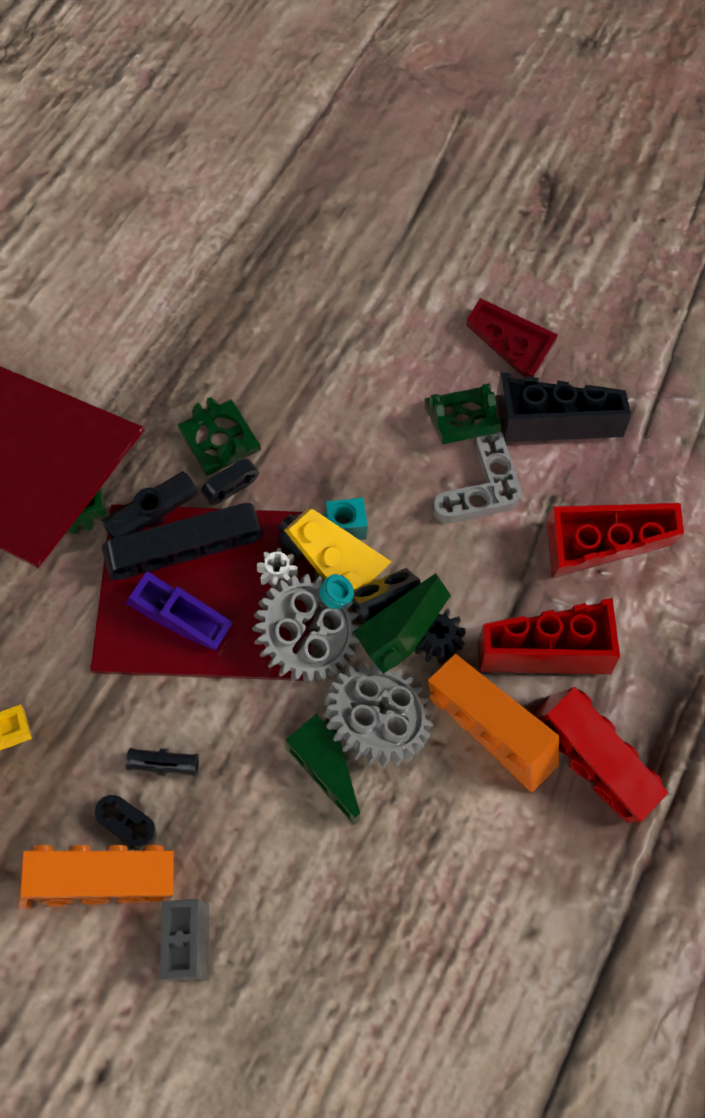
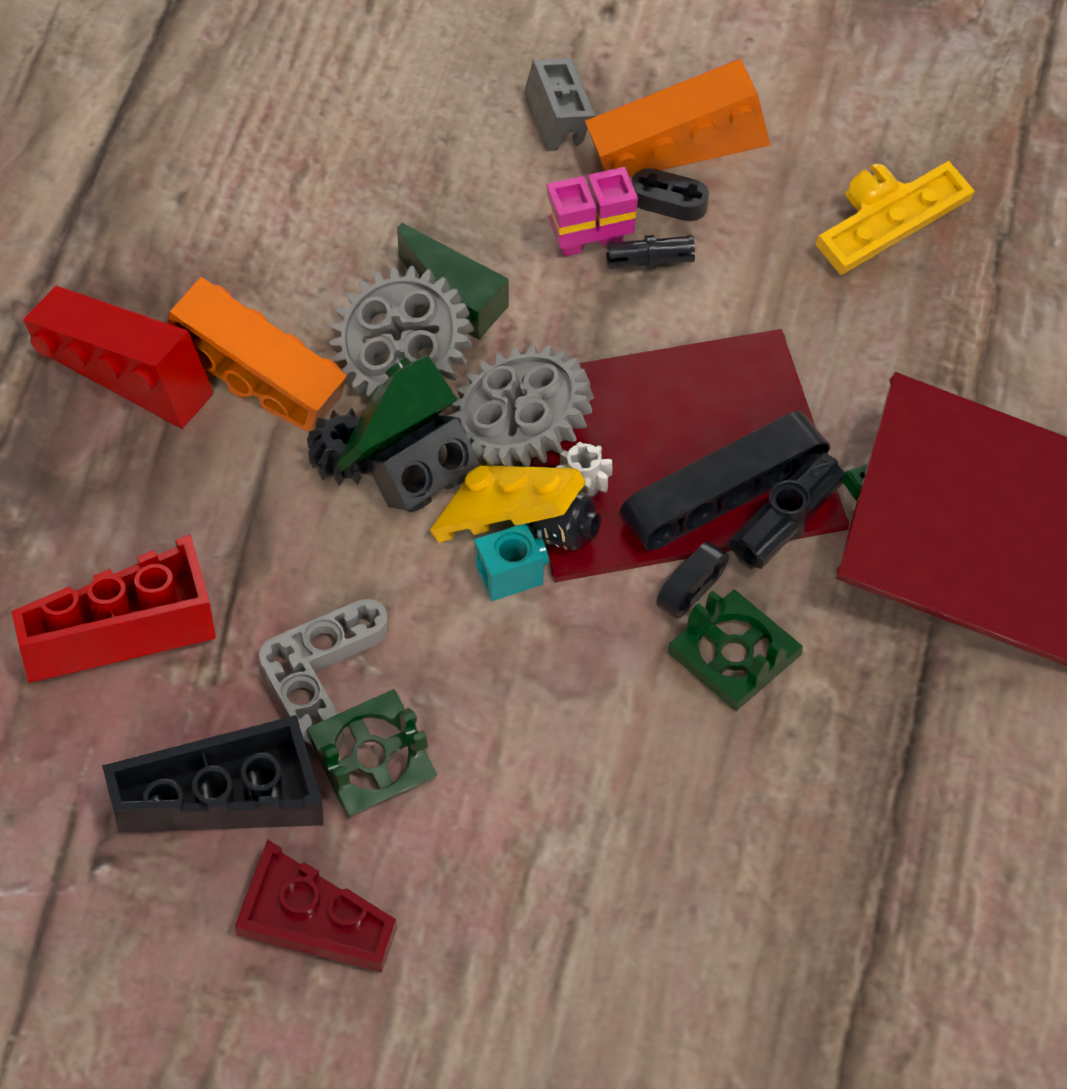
camera: 170 degrees right, 10 degrees down
dark purple slope [125,571,233,651] -> none
teal tile [319,574,354,609] -> none
red wedge [478,598,620,675] -> none
none -> dark pink hips [546,167,638,256]

